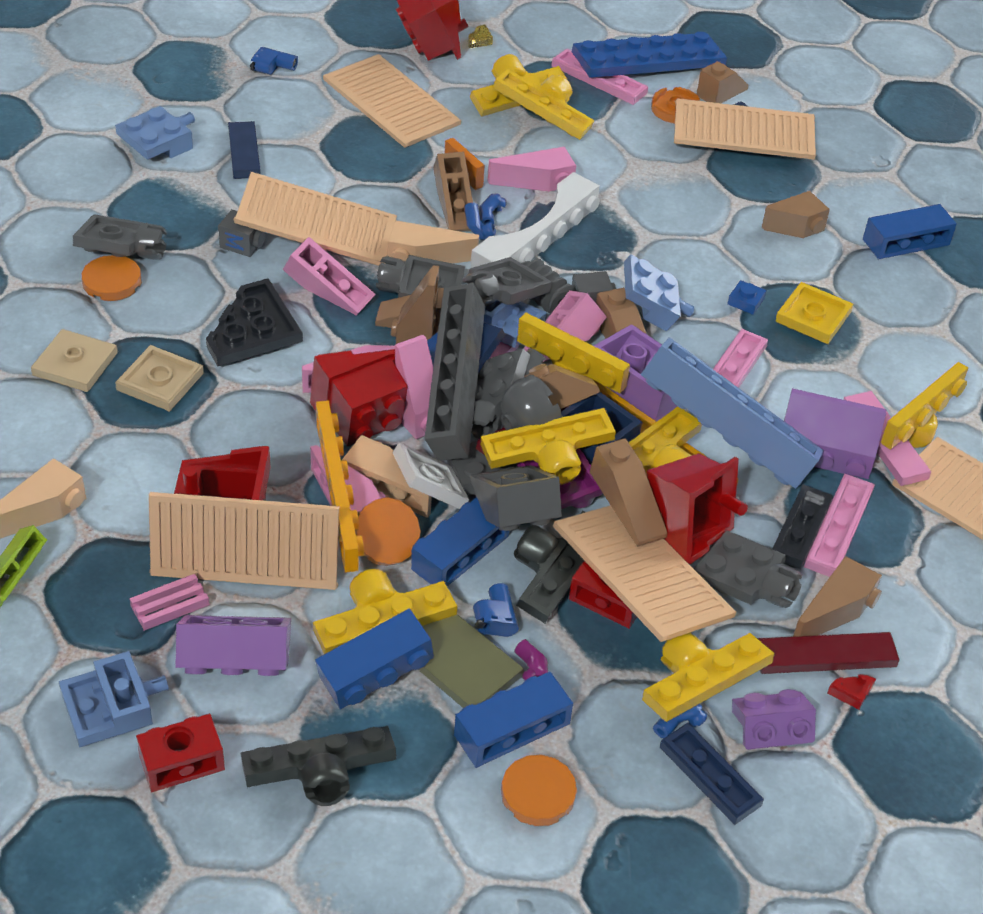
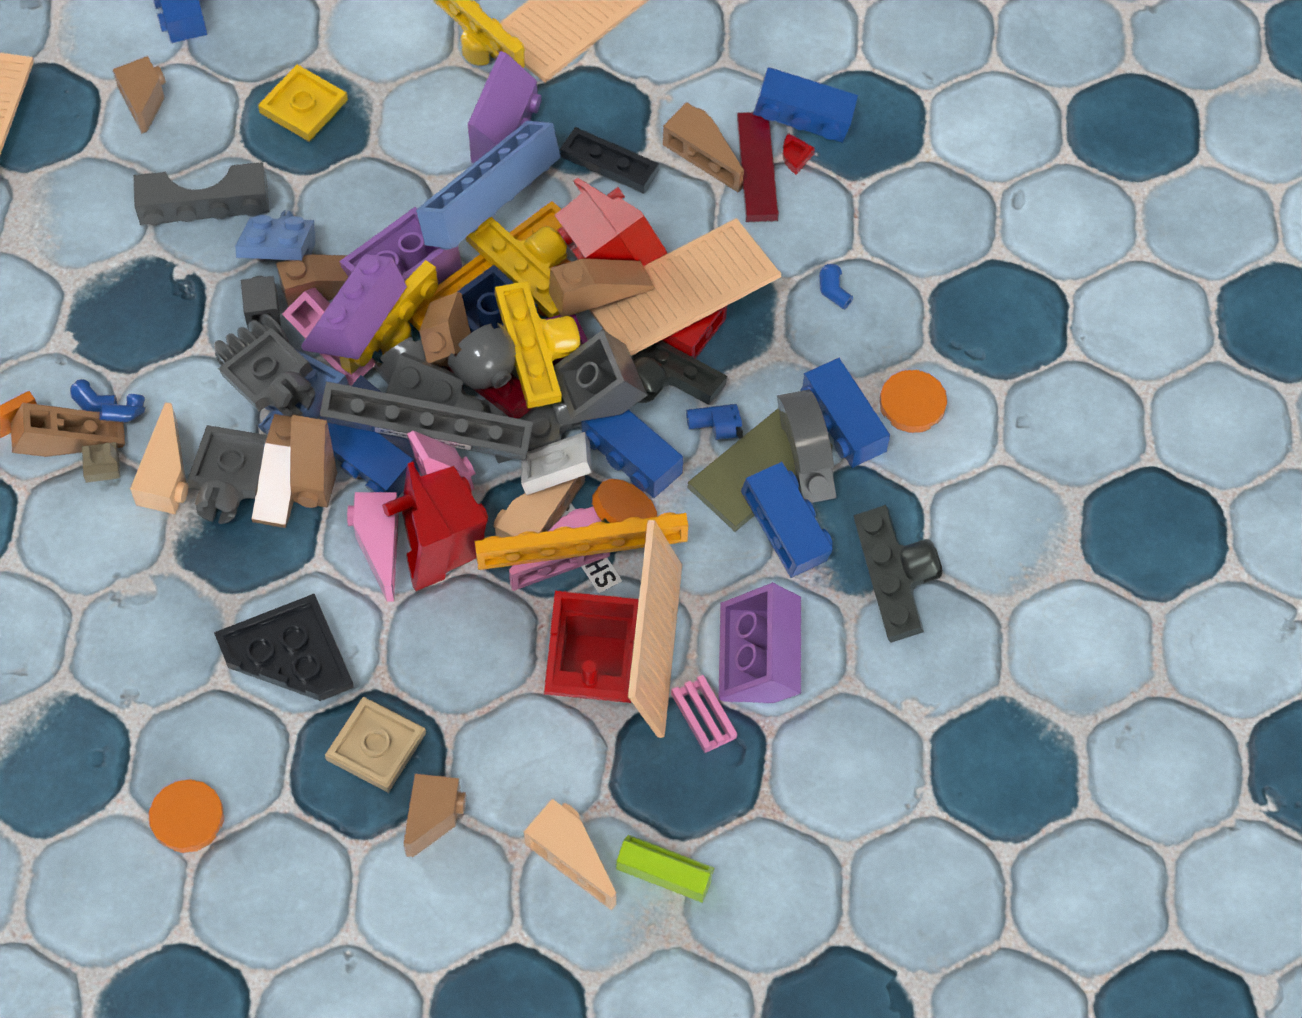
camera: 85 degrees left, 15 degrees up
tan plate [31,329,118,392] -> none
medium blue plate [58,651,169,748] -> none
dark grey plate [73,214,167,260] -> none
red brick [136,713,225,793] -> none
dark grey brick [218,209,265,257] -> none
light nougat window [234,172,397,266] -> none
bright pink slope [283,237,376,316] -> none
yellow plate [313,569,457,654] -> none
white arch [471,172,600,268] -> none
bright pink slope [487,146,576,192] -> none
magenta arm [514,639,548,680] -> none
yellow plate [642,632,774,722] -> none
dark blue tile [659,723,764,825] -> none
dark grey plate [694,530,802,608] -> none
bright pink tile [713,329,768,388] -> none
blue plate [727,280,767,315] -> none
medium lavender bracket [732,689,816,750] -> none
bright pink tile [804,473,875,577] -> none
bright pink tile [844,391,931,486] -> none
none -> dark tan tile [82,442,120,483]
none -> dark grey arch [133,162,269,225]
none -> medium lavender slope [301,254,407,359]
none -> medium nougat slope [403,774,466,857]
none -> blue brick [753,67,858,143]
none -> dark grey arch [777,389,836,503]

